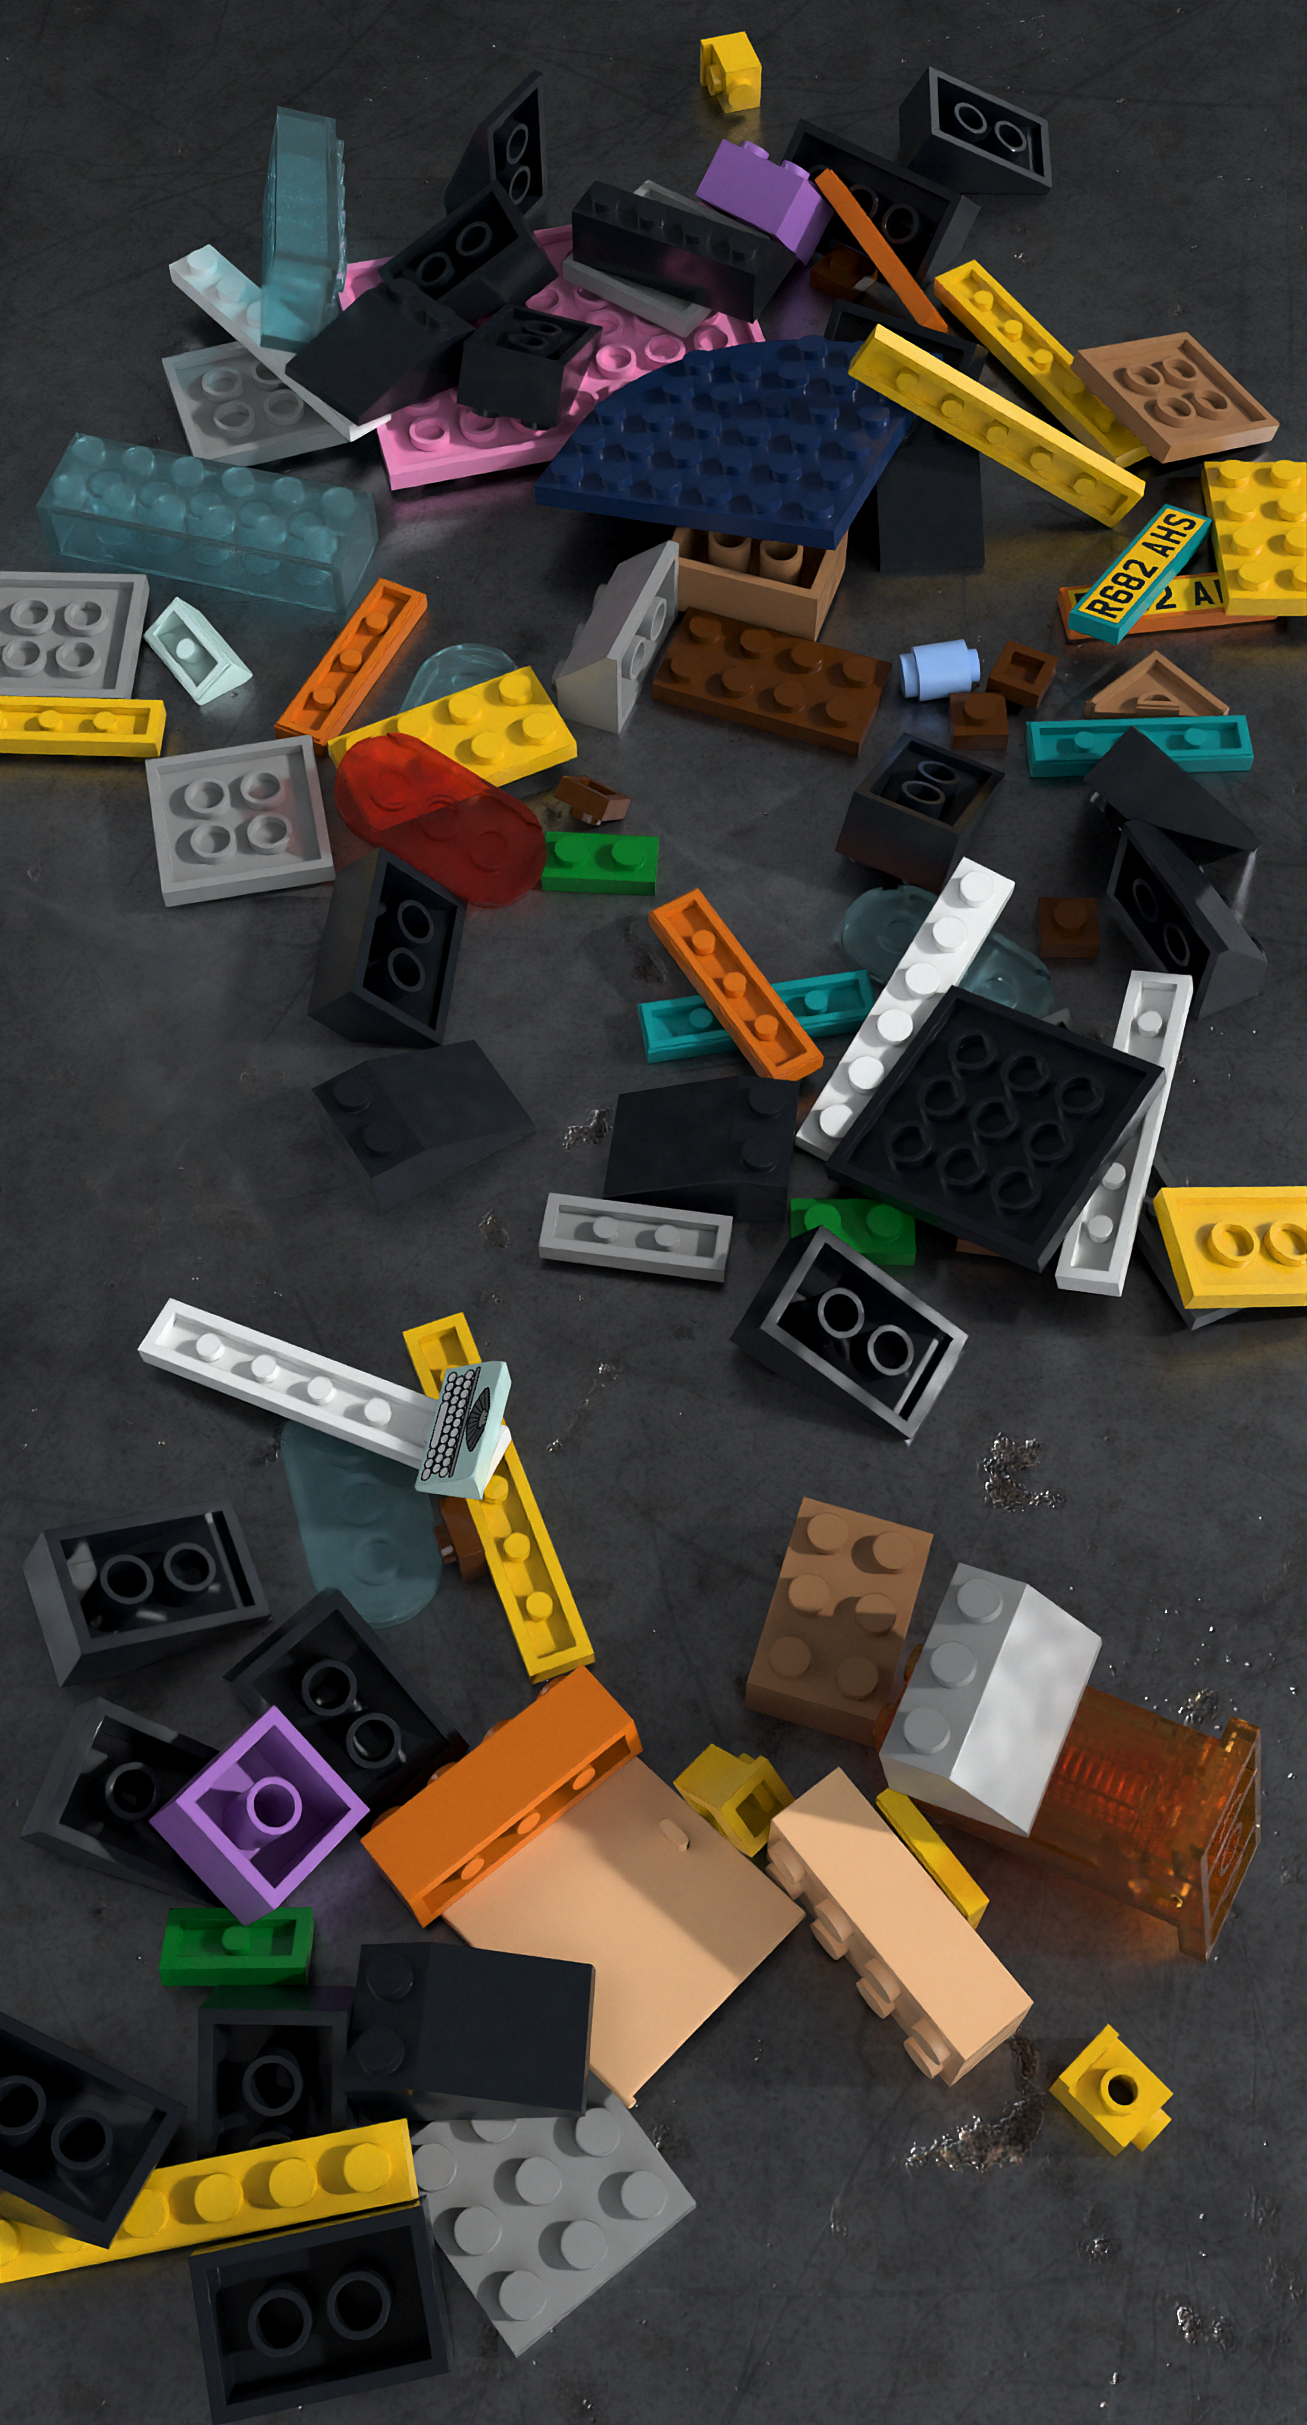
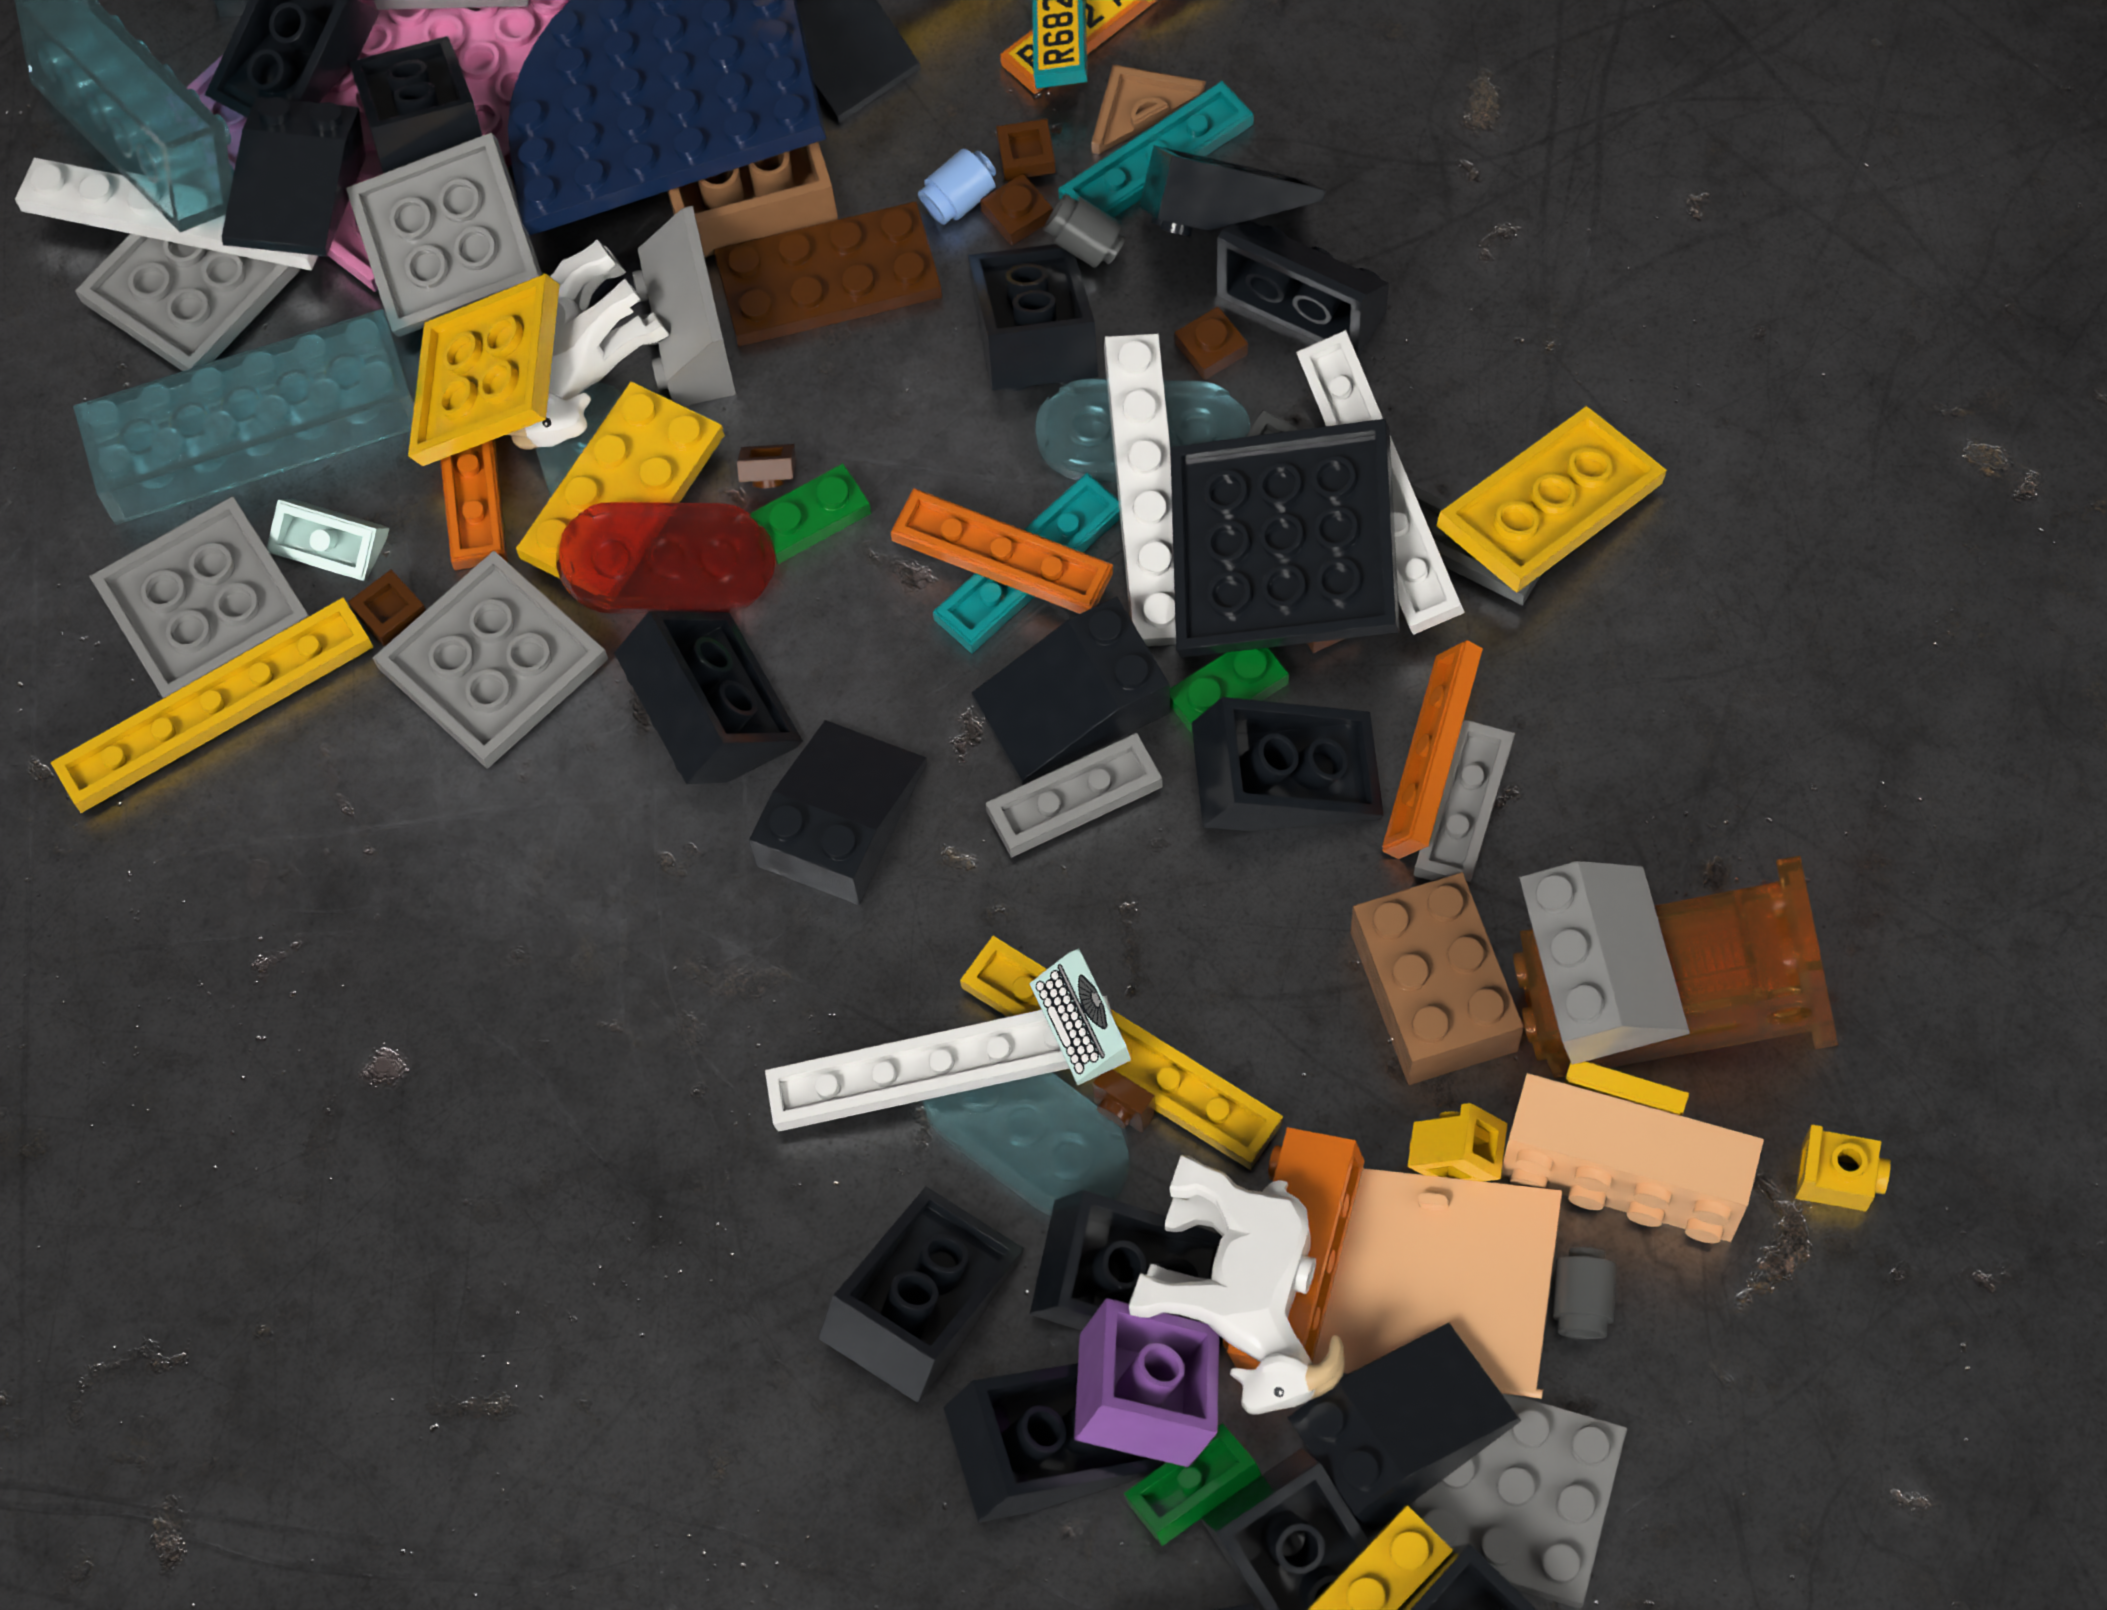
camera: 30 degrees left, 5 degrees up
none -> light grey plate [346,133,542,337]
none -> reddish brown plate [348,569,426,647]
none -> yellow plate [408,273,560,466]
none -> white animal [508,240,670,450]
none -> dark grey brick [1043,194,1125,268]
none -> white animal [1129,1155,1345,1415]
none -> orange tile [1382,640,1483,859]
none -> light grey plate [1414,719,1515,888]
none -> dark grey brick [1553,1247,1617,1339]

